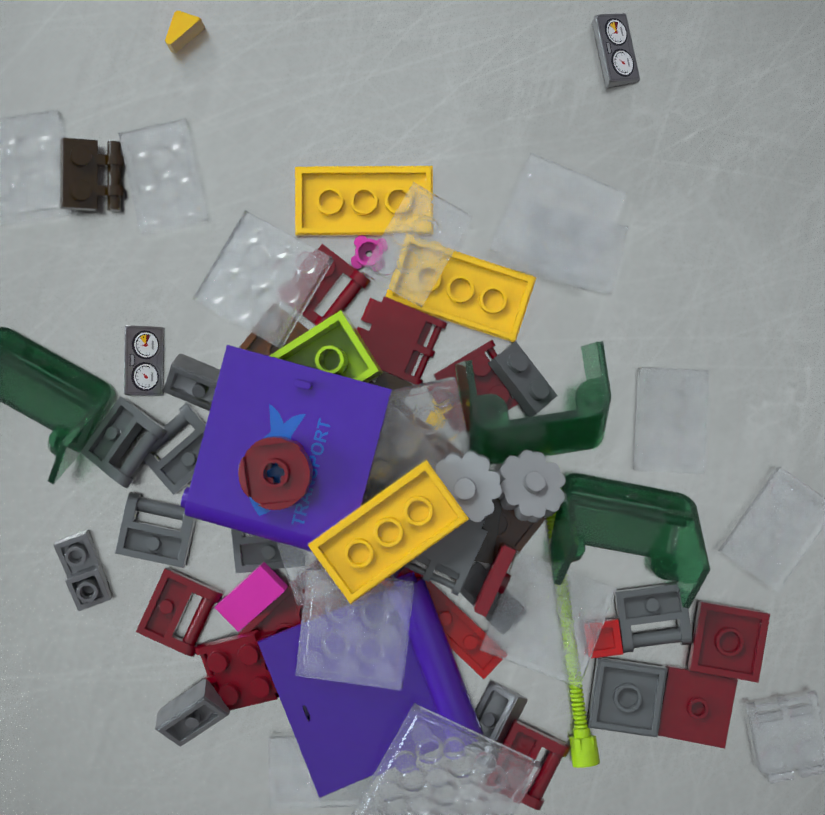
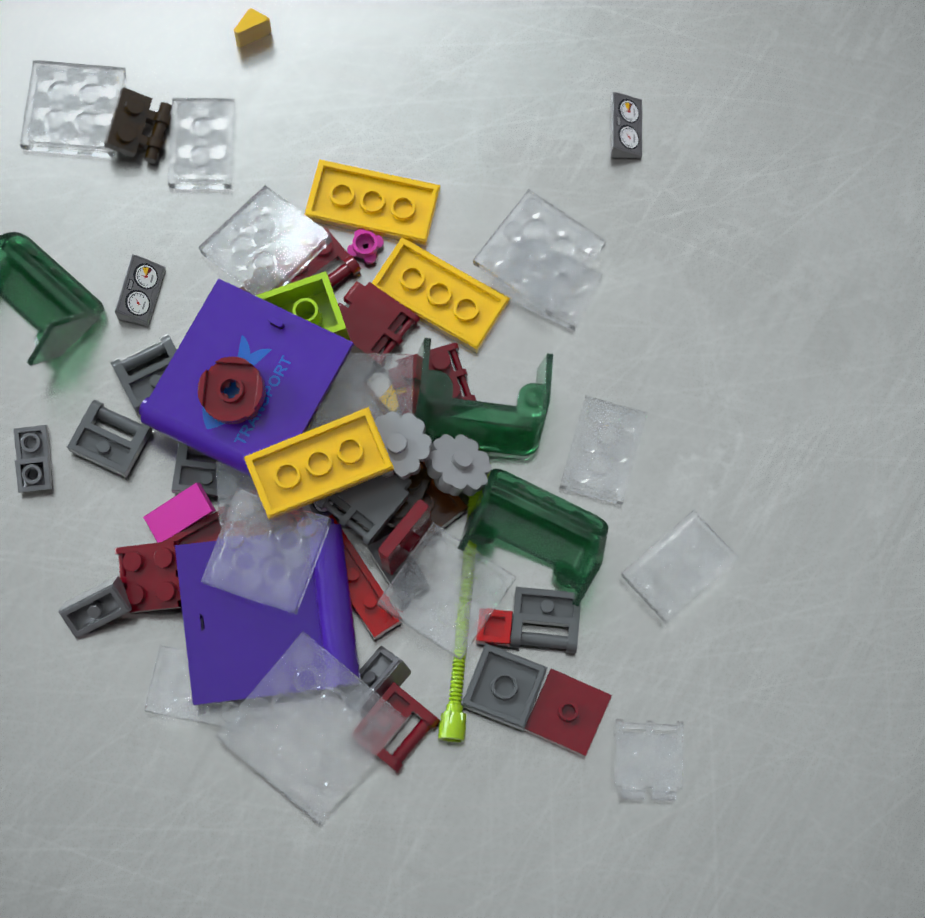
camera: 10 degrees right, 15 degrees down
dark grey plate [80,396,168,488] -> none
dark red plate [136,567,223,657] -> none
flat silver slope [163,354,220,411] -> none
clear plate [361,182,473,308] -> none
dark grey plate [488,341,558,418] -> none
dark red plate [687,600,770,683] -> none

